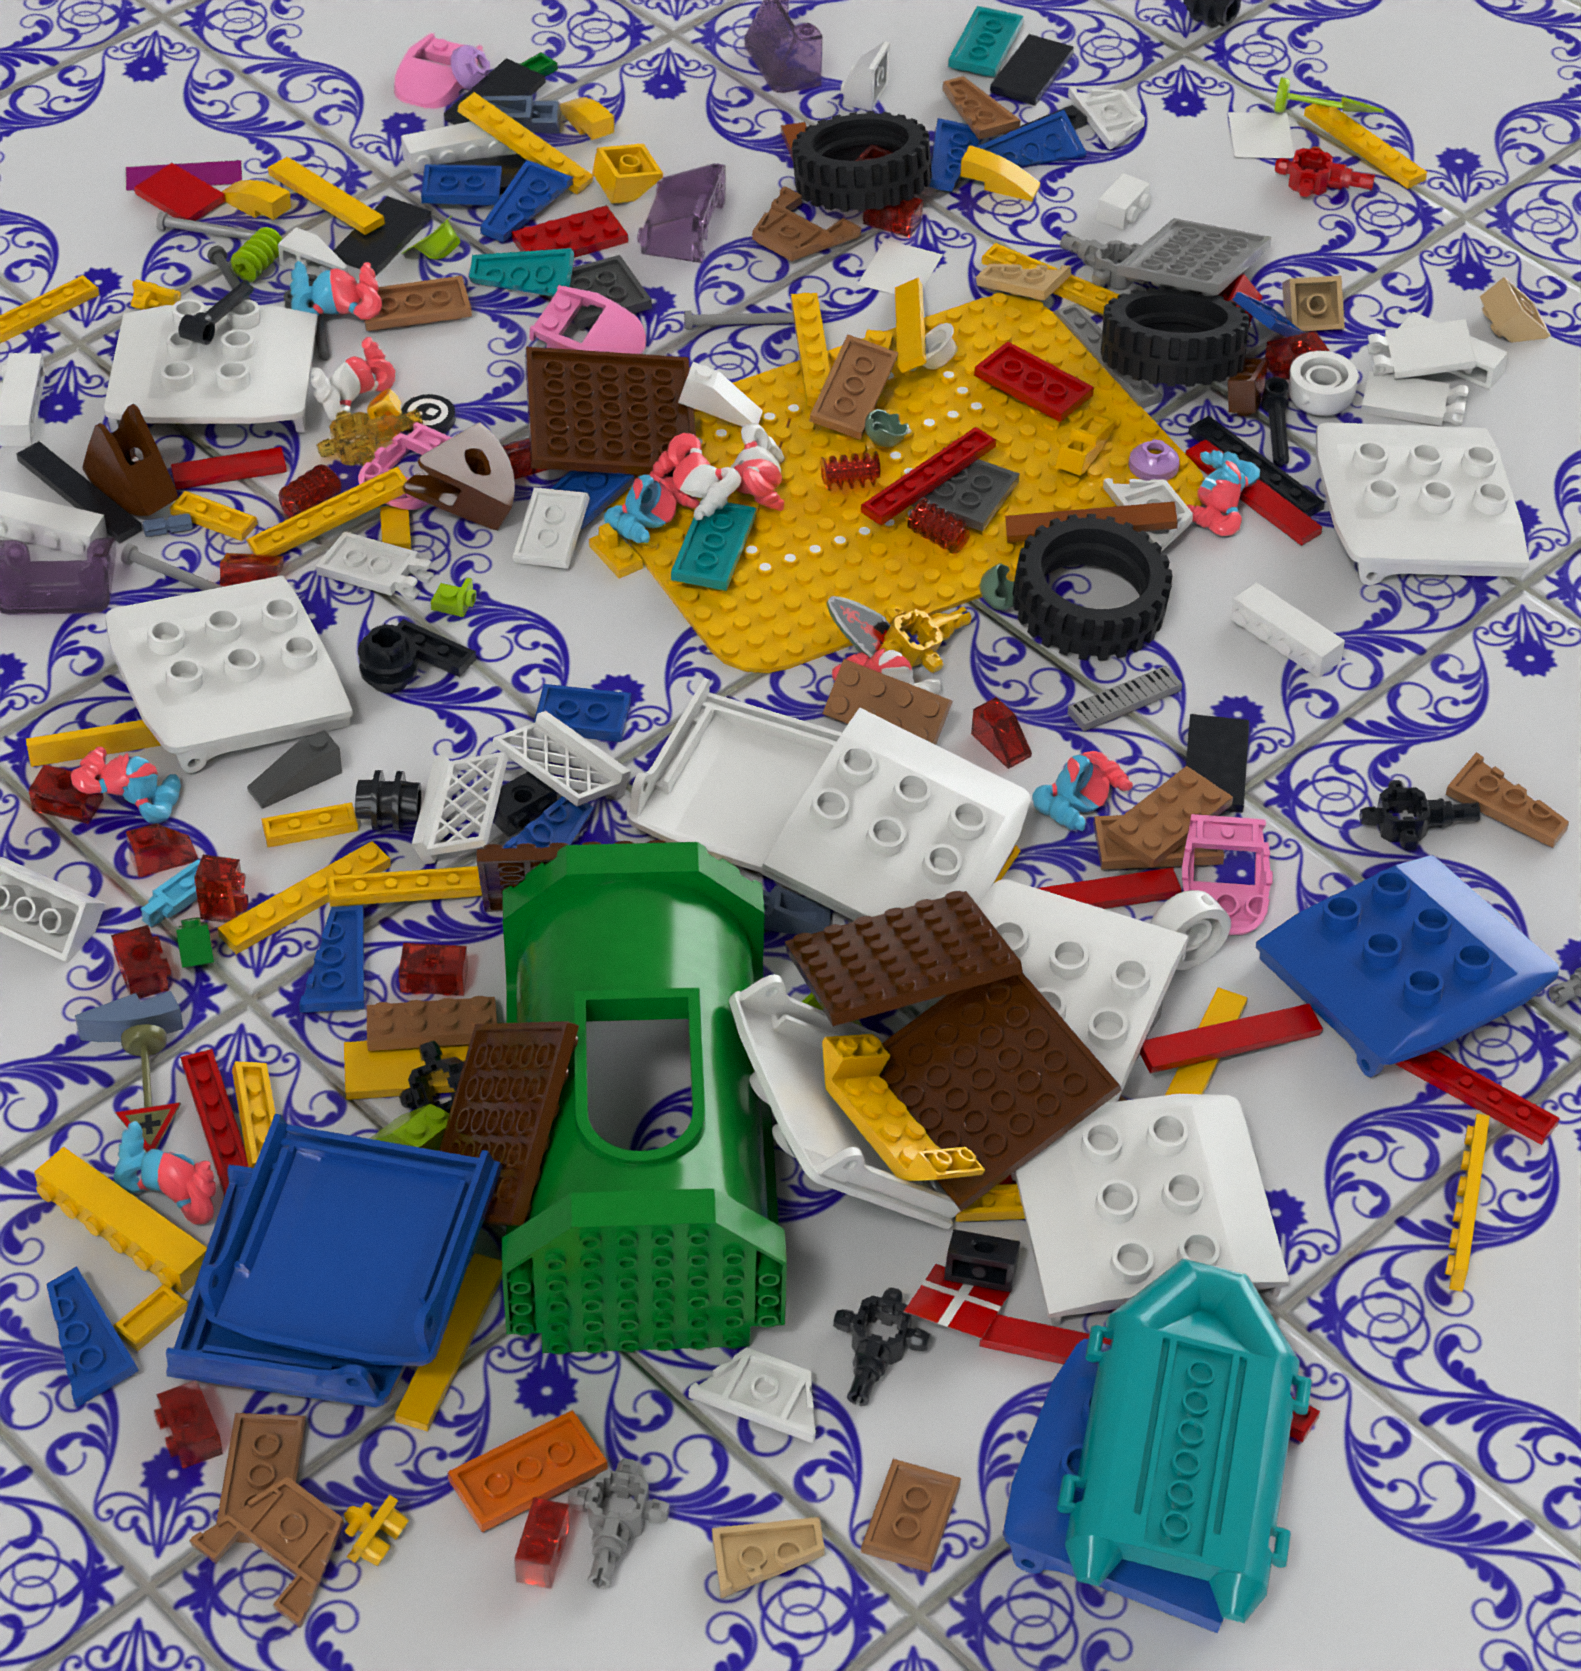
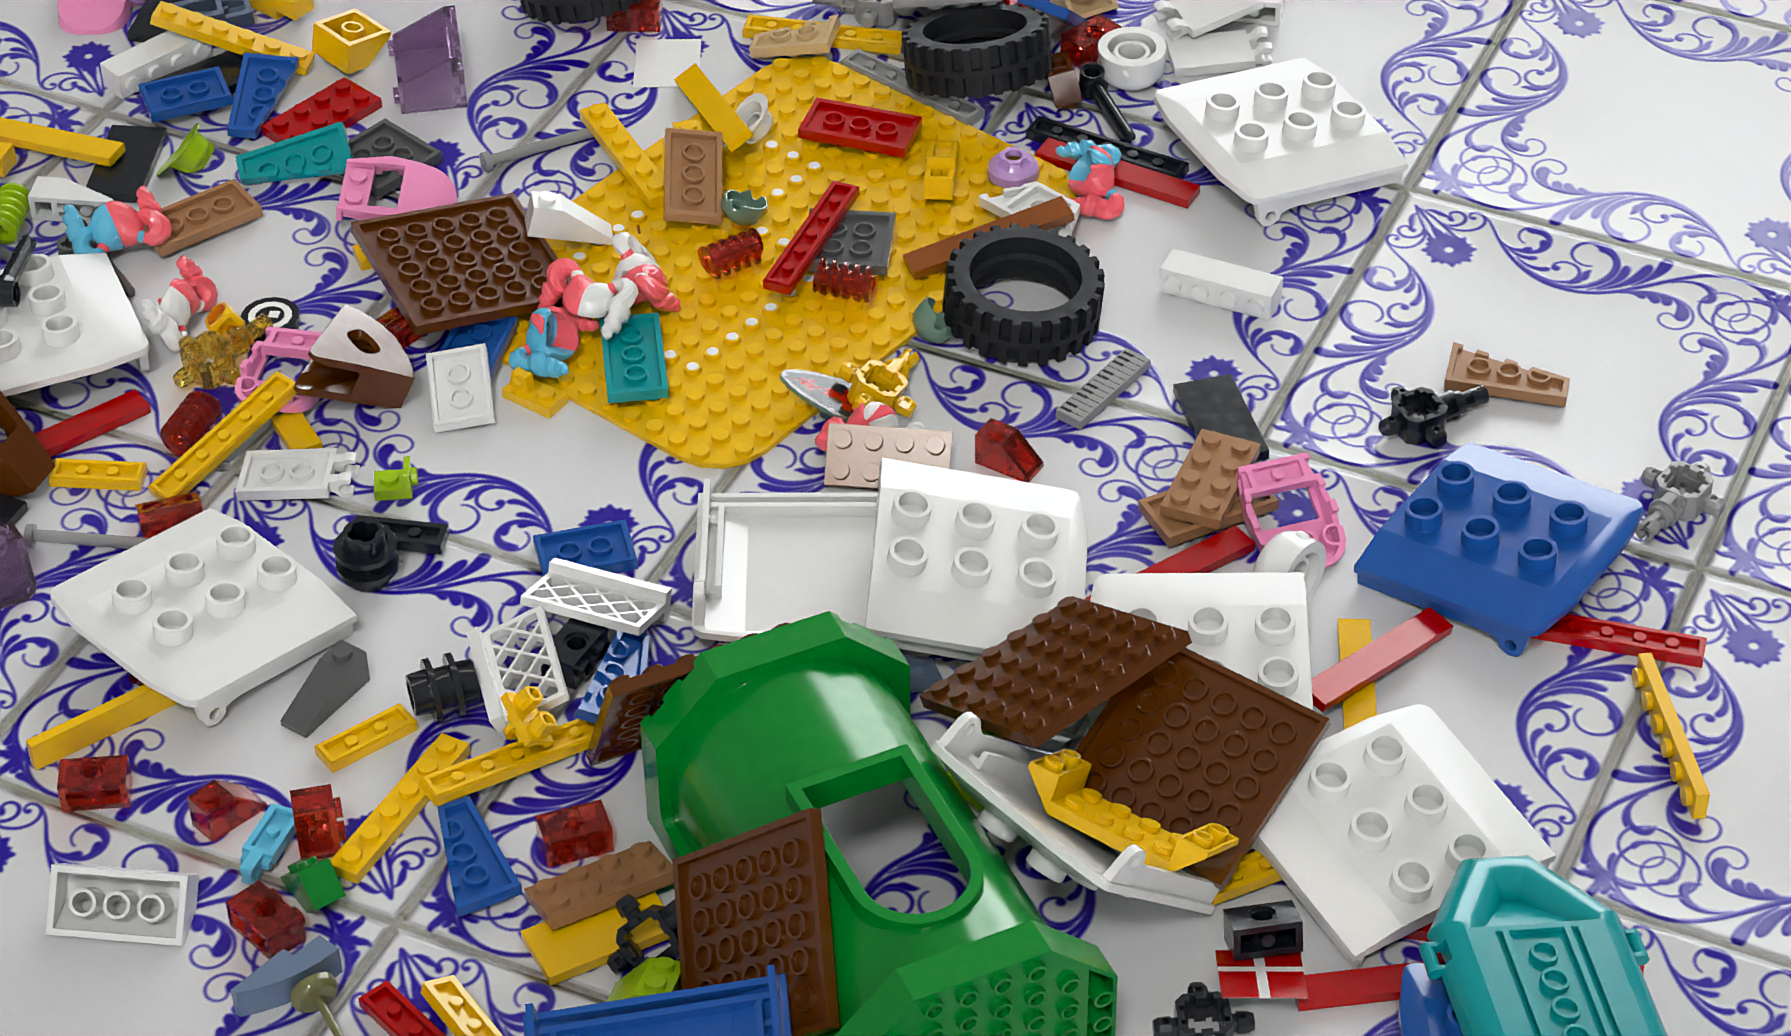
camera: 20 degrees left, 5 degrees down
hair [71,747,181,824] -> none
sand blue piece [143,513,192,537] -> none
medium nougat wing [752,186,861,261] -> none
hair [1032,751,1133,831] -> none
none -> yellow hips [500,686,558,748]

